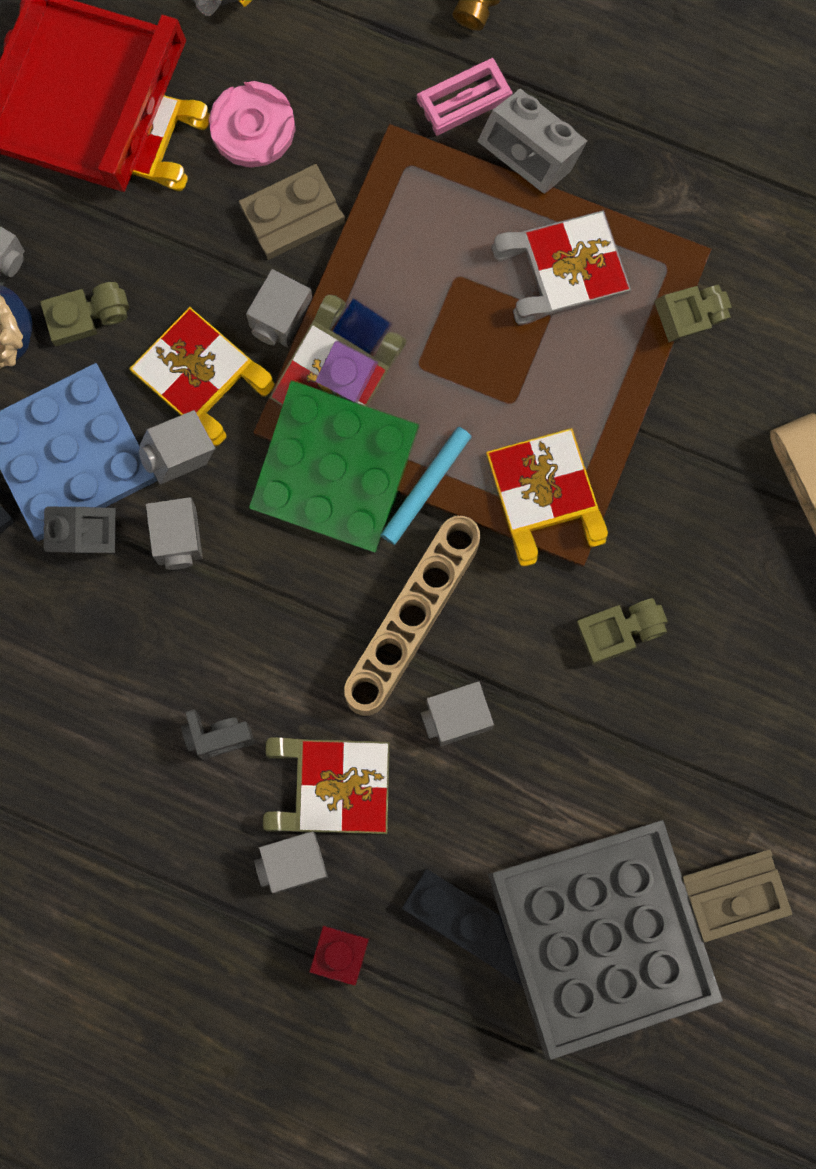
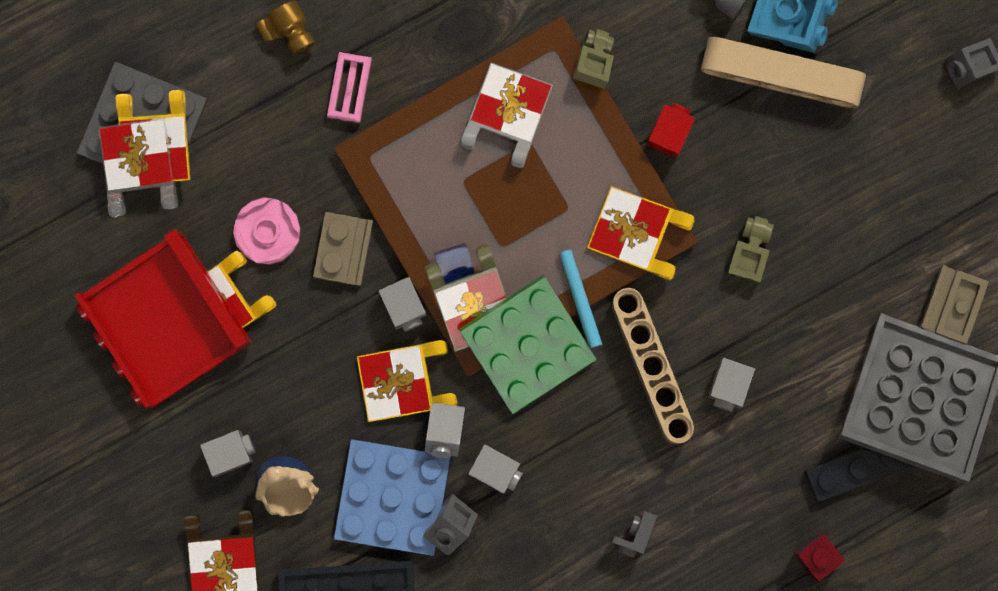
camera: 55 degrees left, 5 degrees up
olive plate [40,282,129,347] -> none
light grey brick [254,831,328,894] -> none
flag [263,738,390,834] -> none
medium lavender plate [315,341,378,402] -> none
light grey brick [477,89,587,194] -> none
none -> red brick [647,103,695,159]

